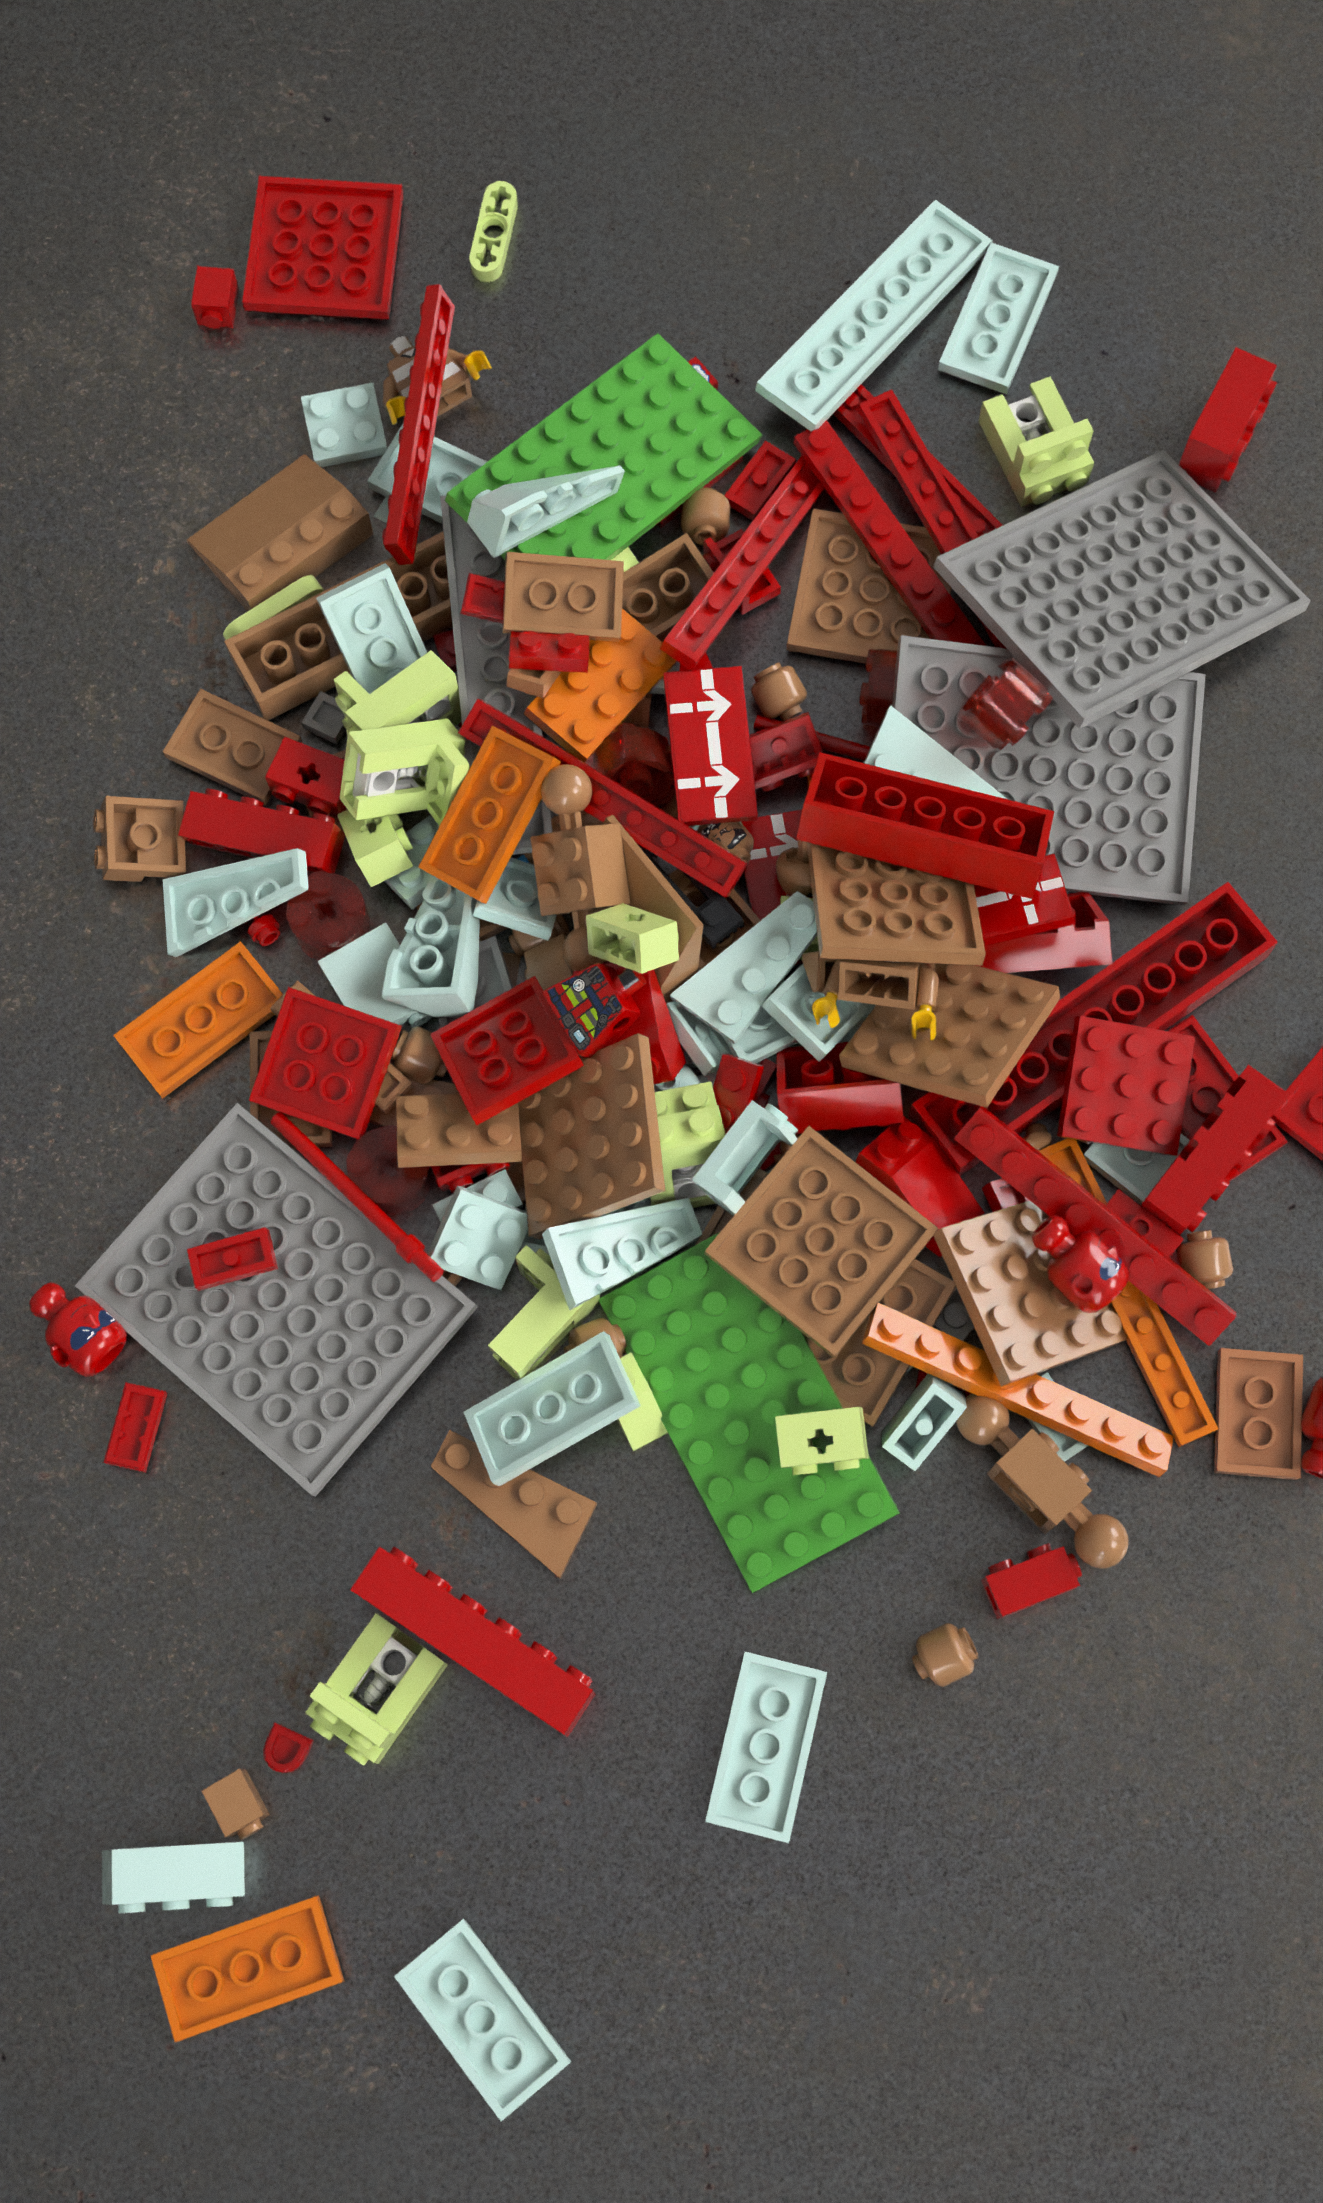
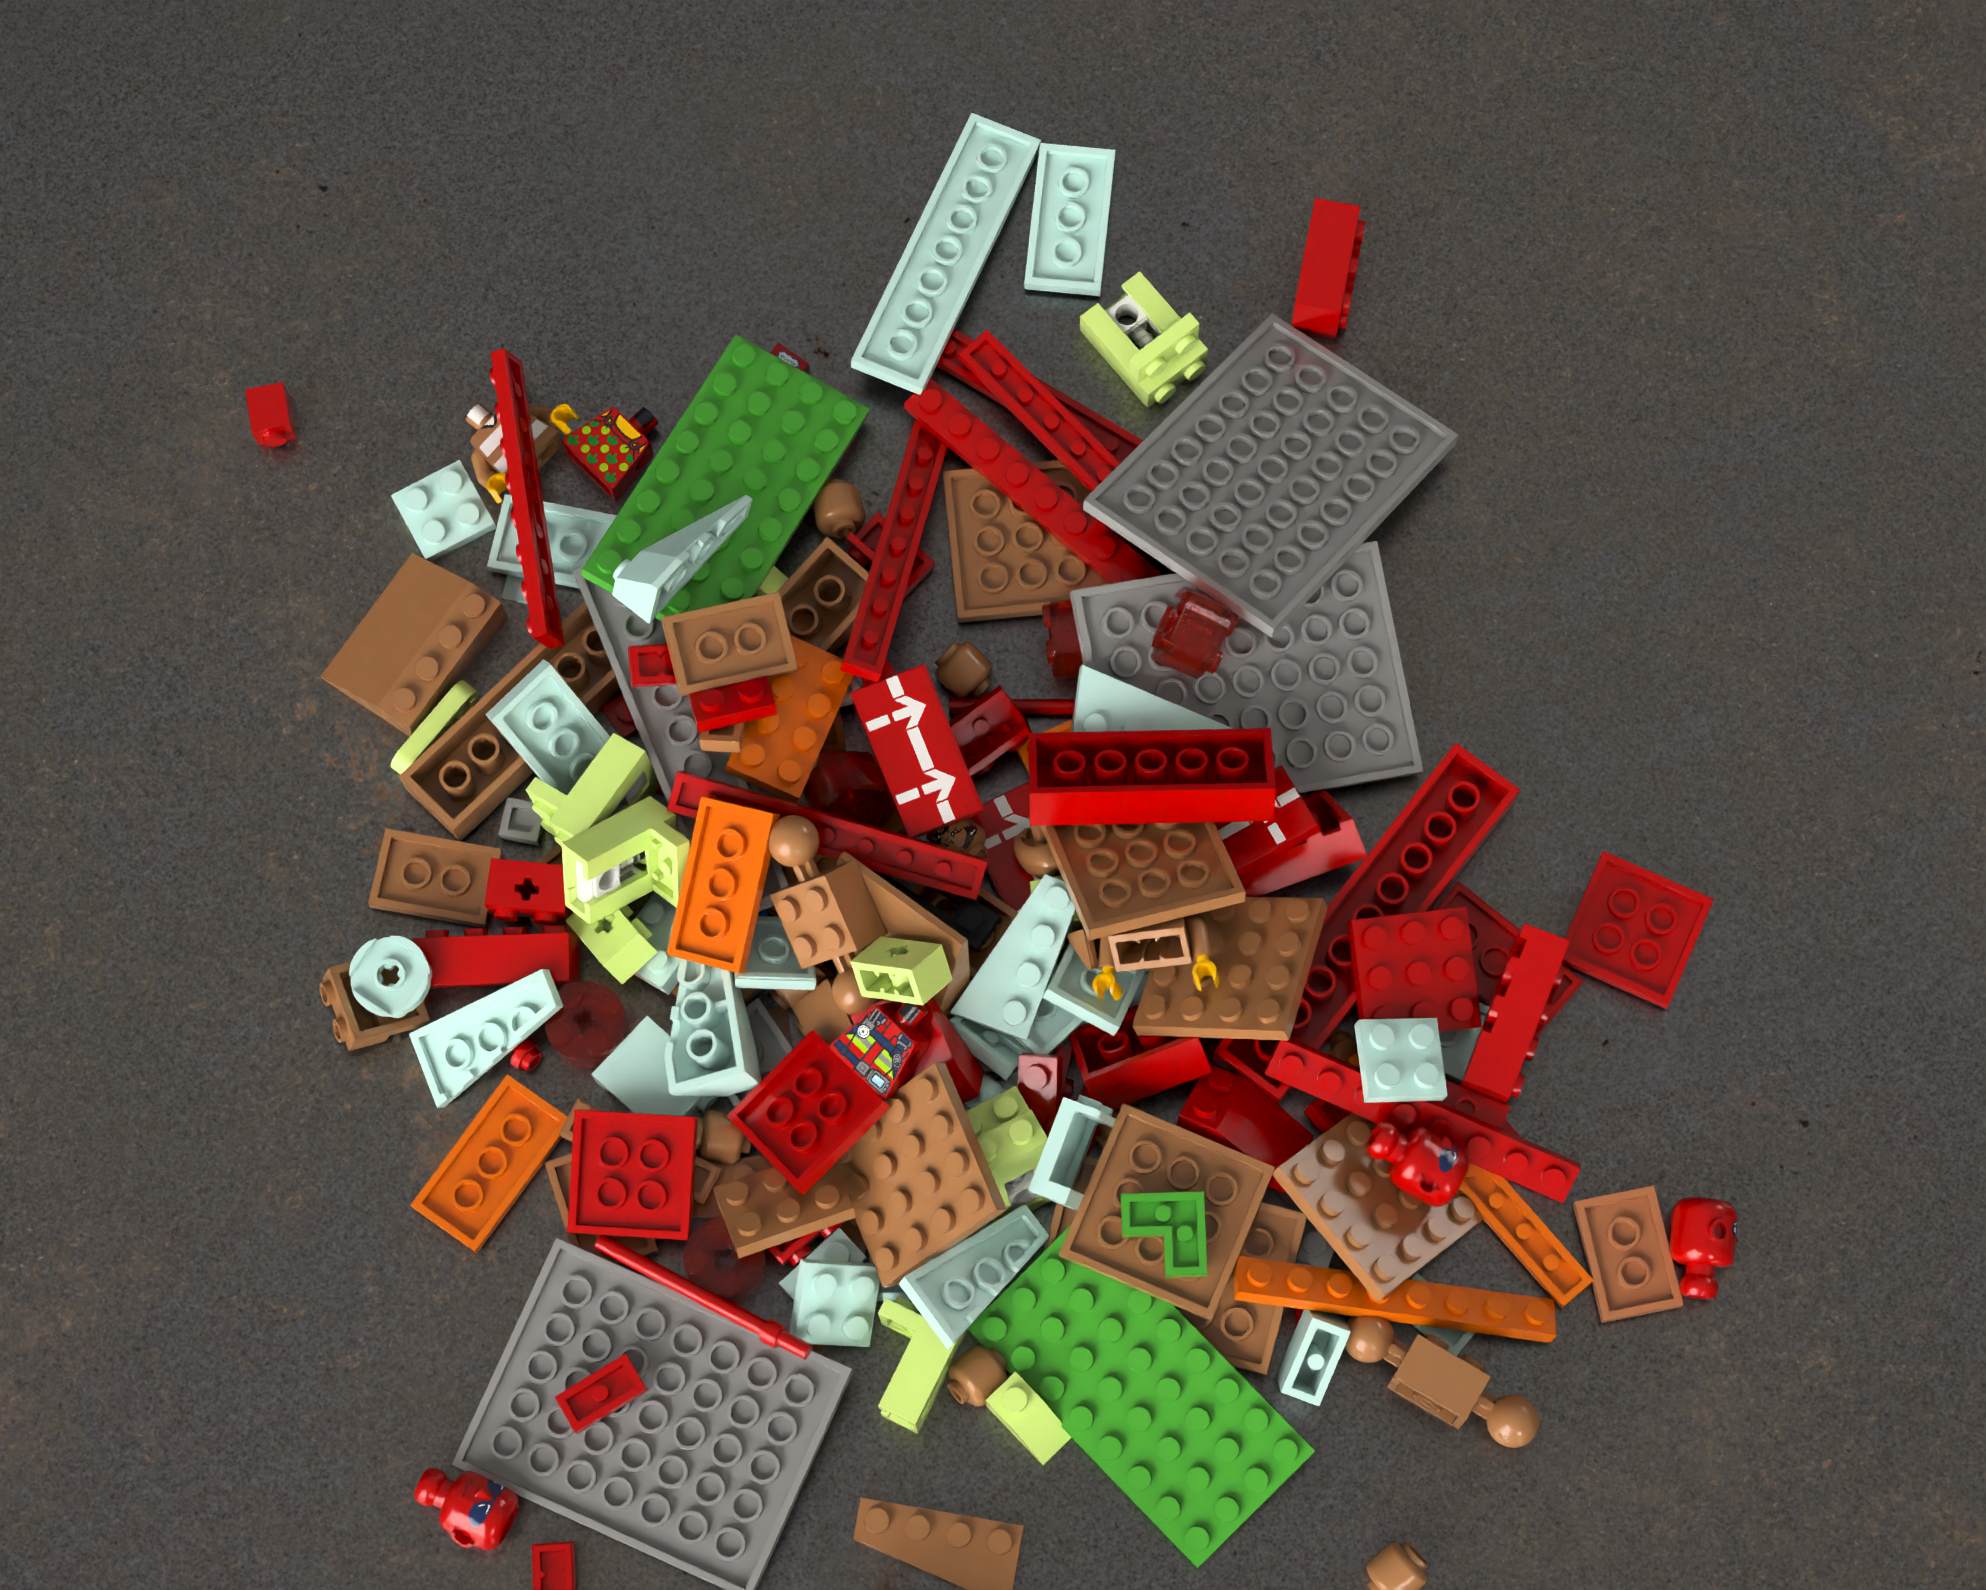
camera: 15 degrees left, 0 degrees up
red plate [242,176,404,320] -> none
light aqua plate [464,1331,641,1486] -> none
yellowish green beam [469,181,518,282] -> none
red plate [724,440,796,521] -> none
yellowish green brick [775,1407,869,1475] -> none
red brick [981,1543,1082,1620] -> none
medium nougat head [1176,1230,1233,1289] -> none
none -> light aqua plate [349,936,433,1018]
none -> red torso [562,407,659,503]
none -> bright green plate [1121,1191,1207,1278]
none -> light aqua plate [1354,1018,1448,1103]

